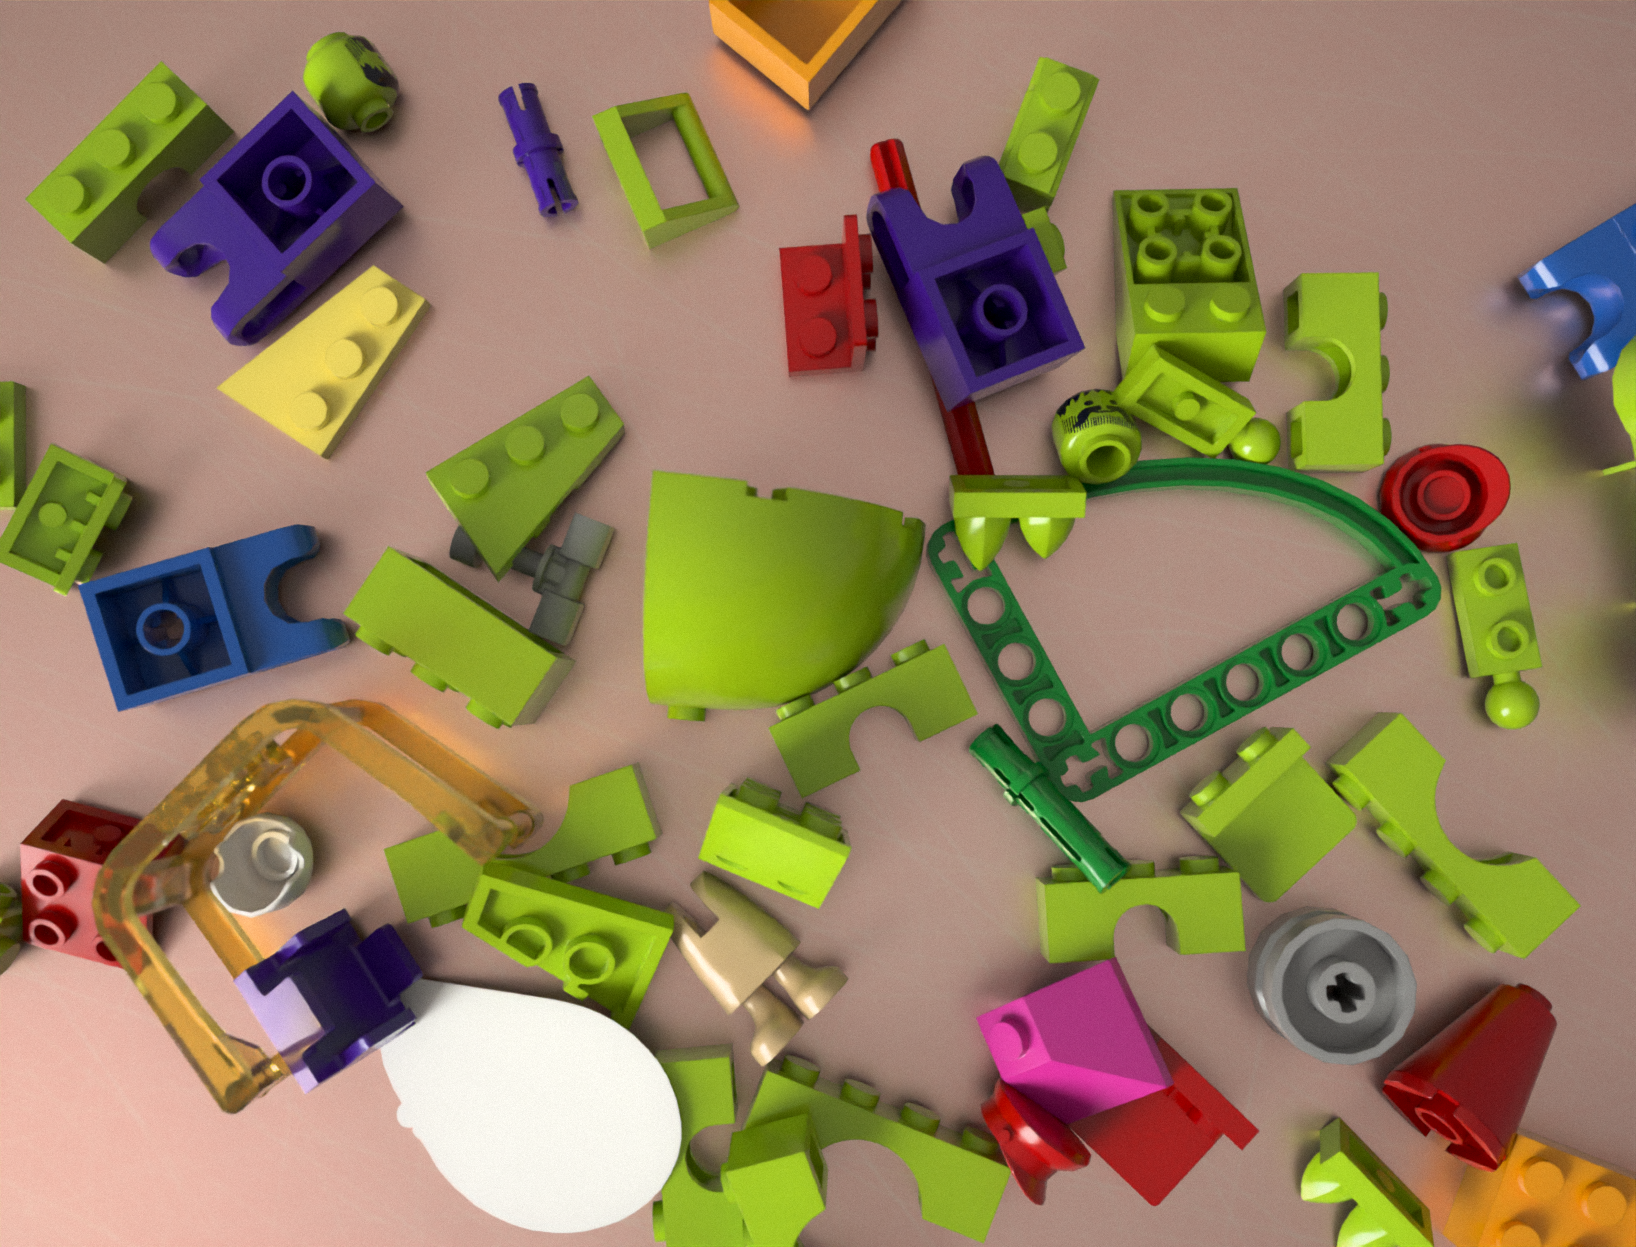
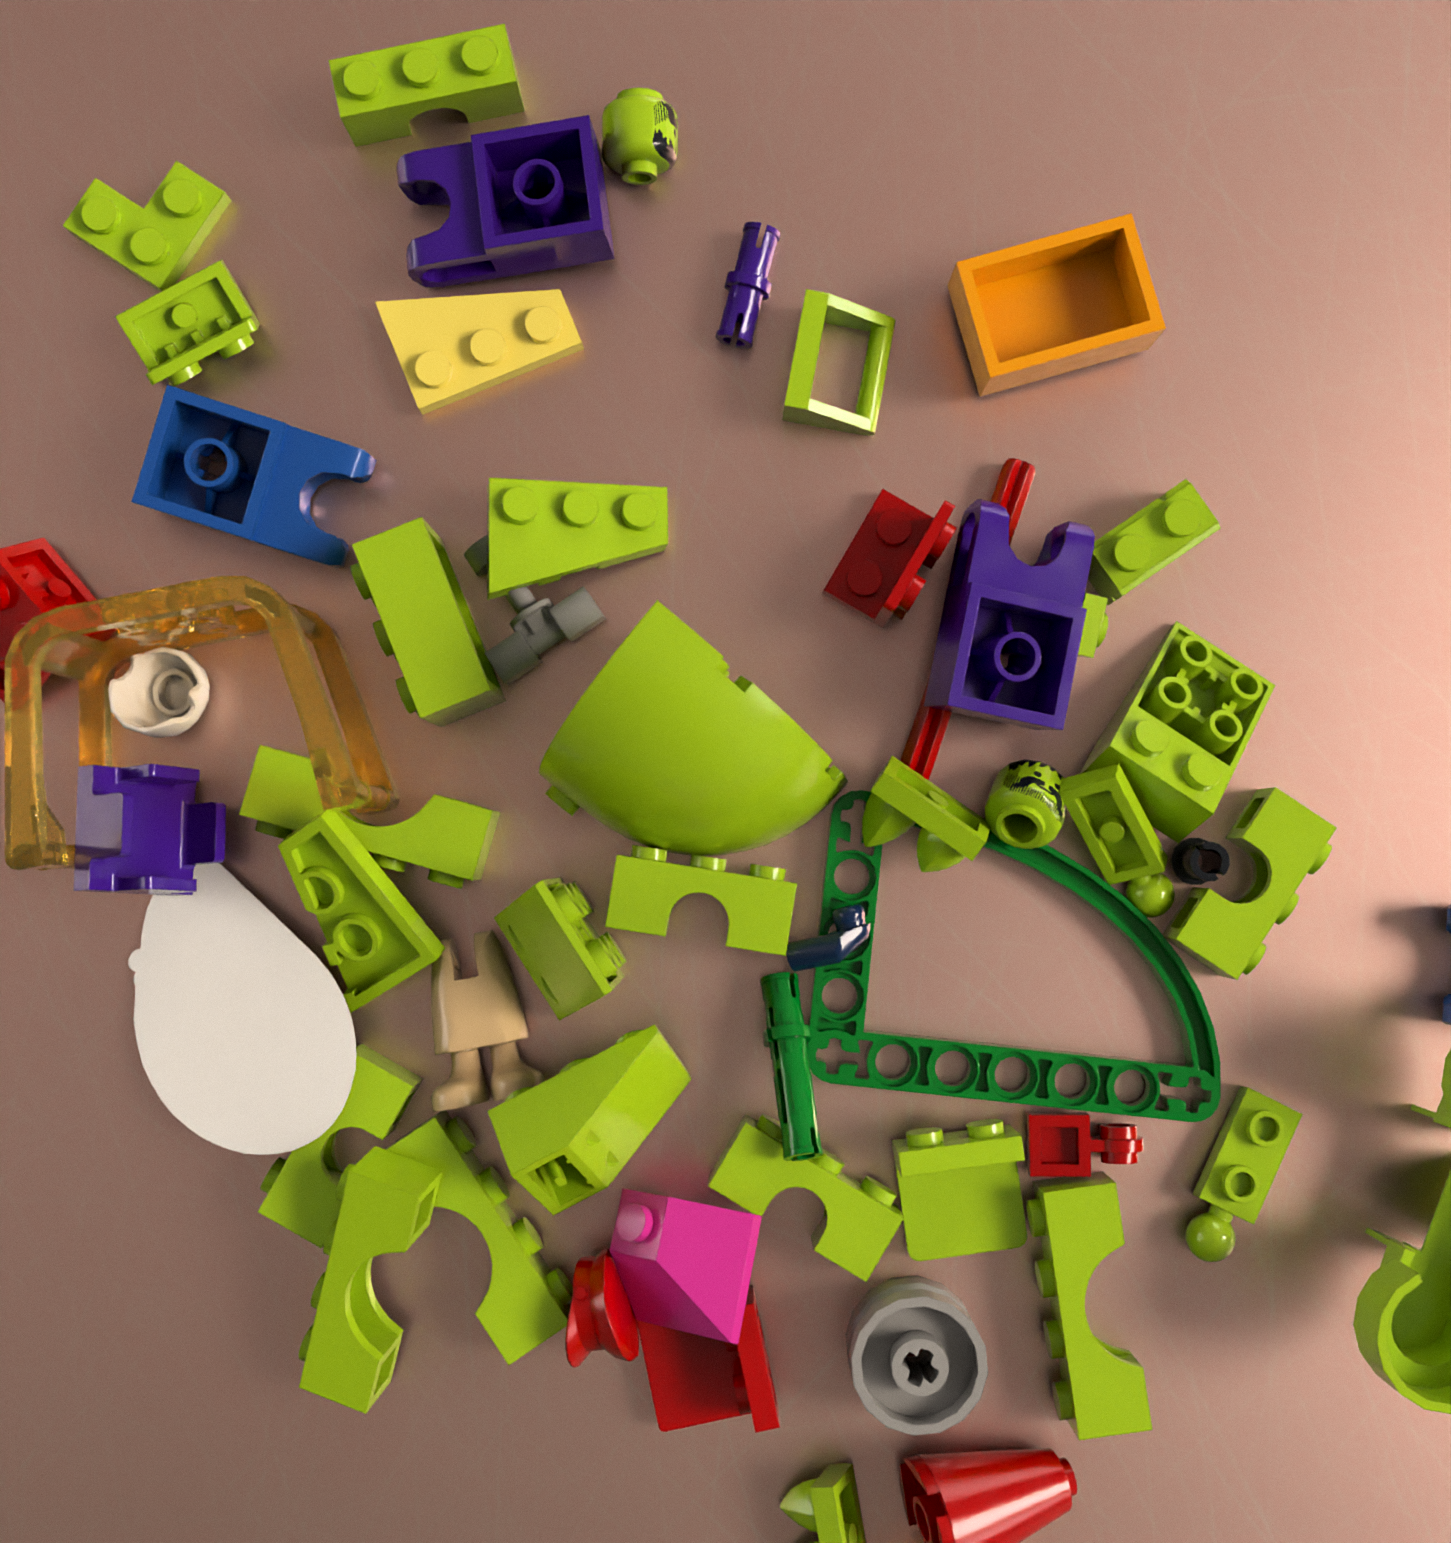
camera: 40 degrees right, 0 degrees up
red piece [1379,443,1511,552] -> none
none -> lime slope [487,1024,691,1216]
none -> dark blue arm [786,904,871,972]
none -> red plate [1026,1112,1144,1177]
none -> black pin [1170,838,1230,885]

